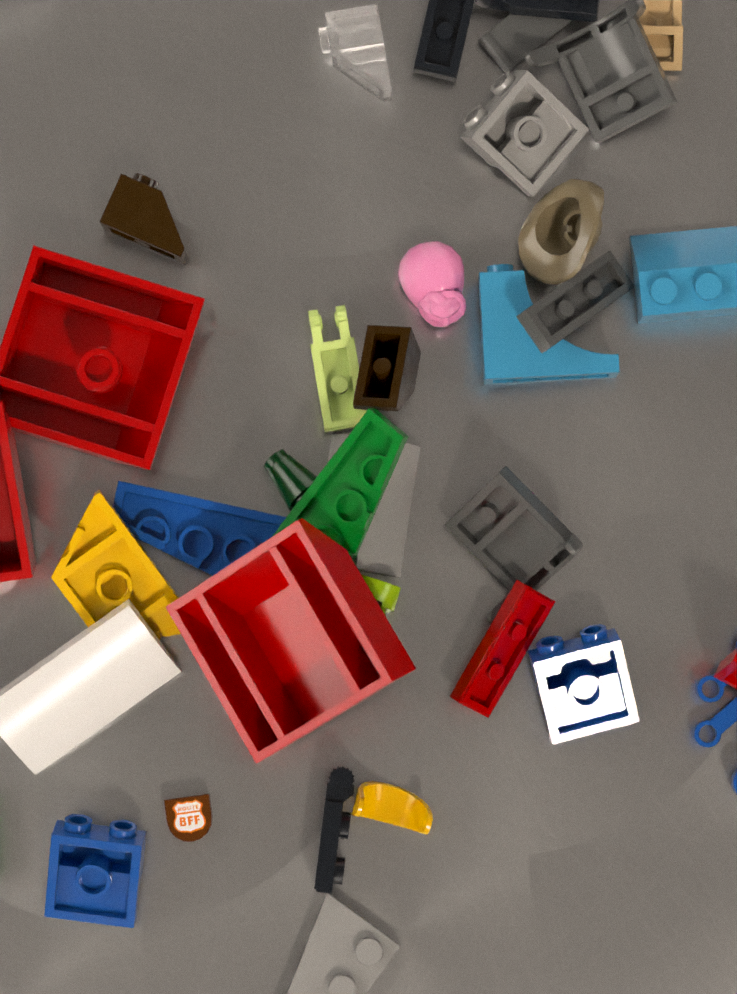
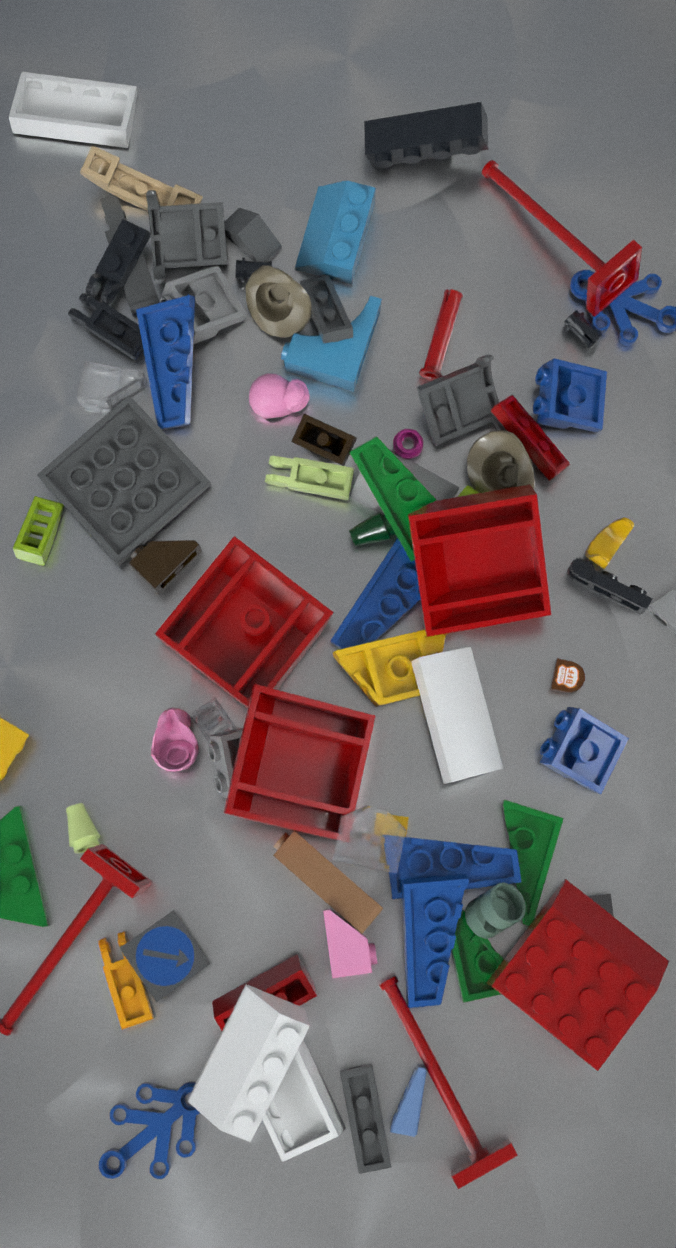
camera: 70 degrees left, 5 degrees down
none -> lime slope [13,496,64,566]
none -> dark grey plate [37,395,211,566]
none -> blue wing [136,295,195,430]
none -> dark grey slope [225,208,282,262]
none -> black pin [235,258,272,282]
none -> dark pink plate [393,429,423,459]
none -> red pin [419,289,463,381]
none -> dark tan hat [467,430,535,493]
none -> black pin [564,310,602,349]

